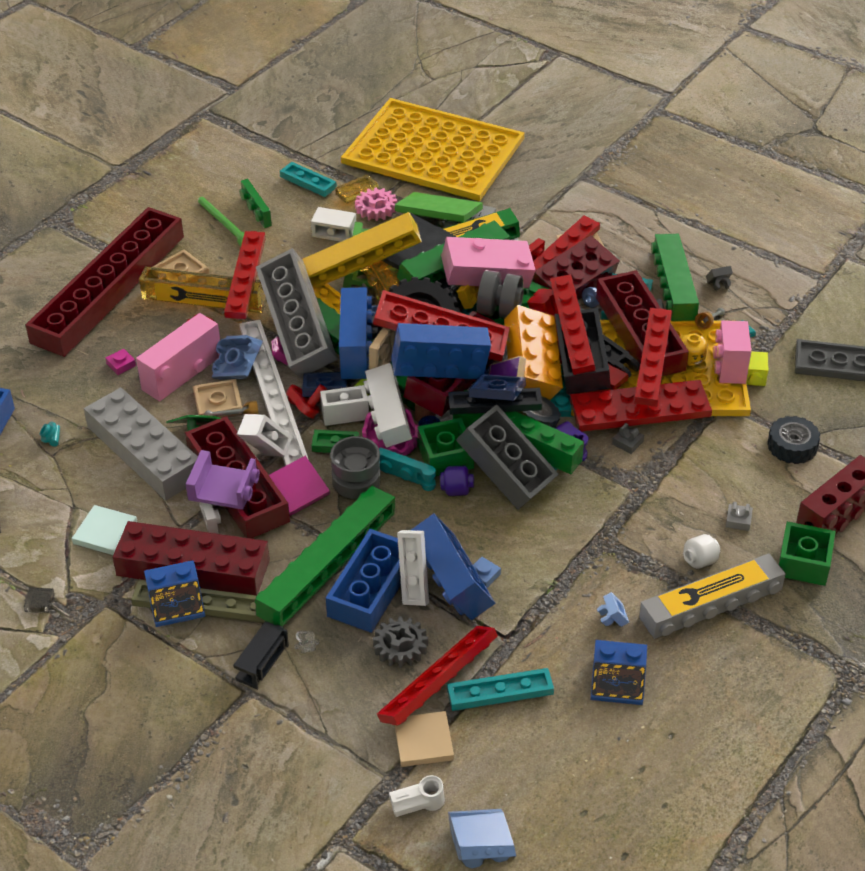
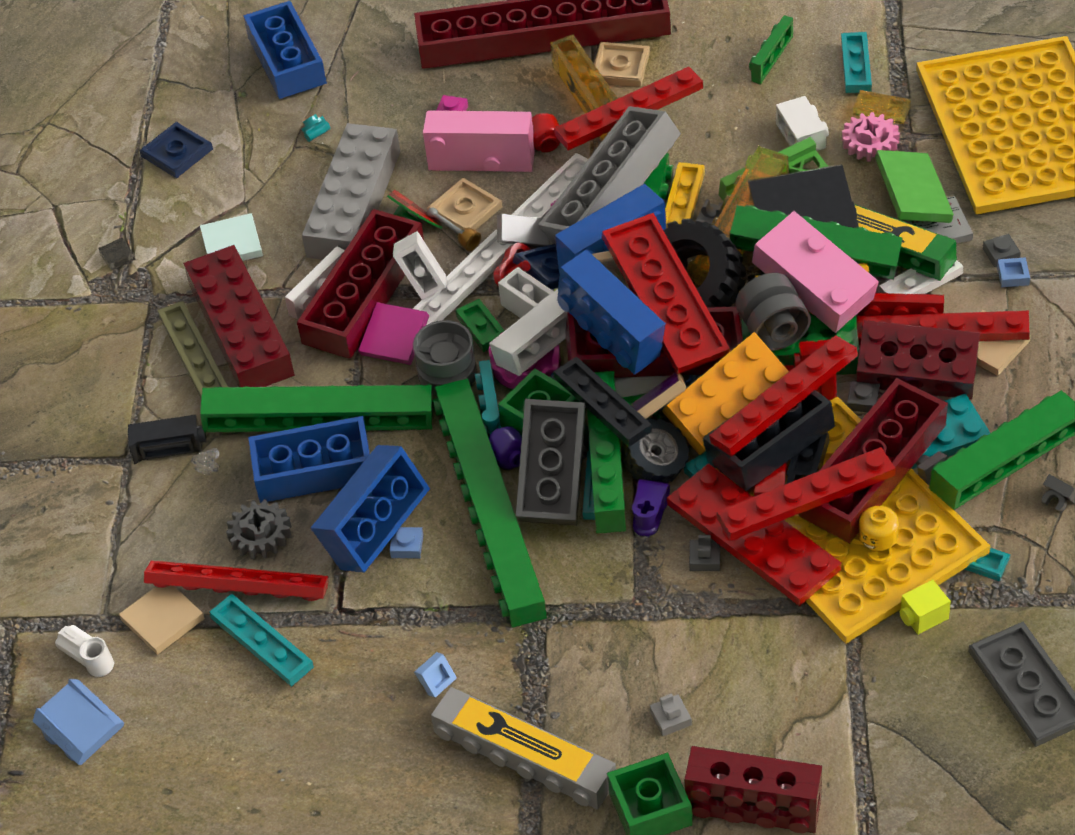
camera: 60 degrees right, 5 degrees up
slope [144,560,205,627] -> none
medium lavender panel [186,450,260,509] -> none
bright green piece [198,197,245,247] -> none
medium blue slope [212,335,263,380] -> none
yellow brick [302,212,422,290] -> none
white plate [397,530,429,606] -> none
dark blue tile [469,374,526,400] -> none
slope [591,640,647,705] -> none
white head [683,534,720,569] -> none
pearl gold hinge [695,308,725,330] -> none
bright pink piece [713,321,751,384] -> none
black wheel [767,416,820,464] -> none
none -> green brick [432,378,547,628]
none -> light grey tile [497,214,549,247]
none -> dark grey plate [983,234,1021,267]
none -> medium blue plate [997,257,1030,288]

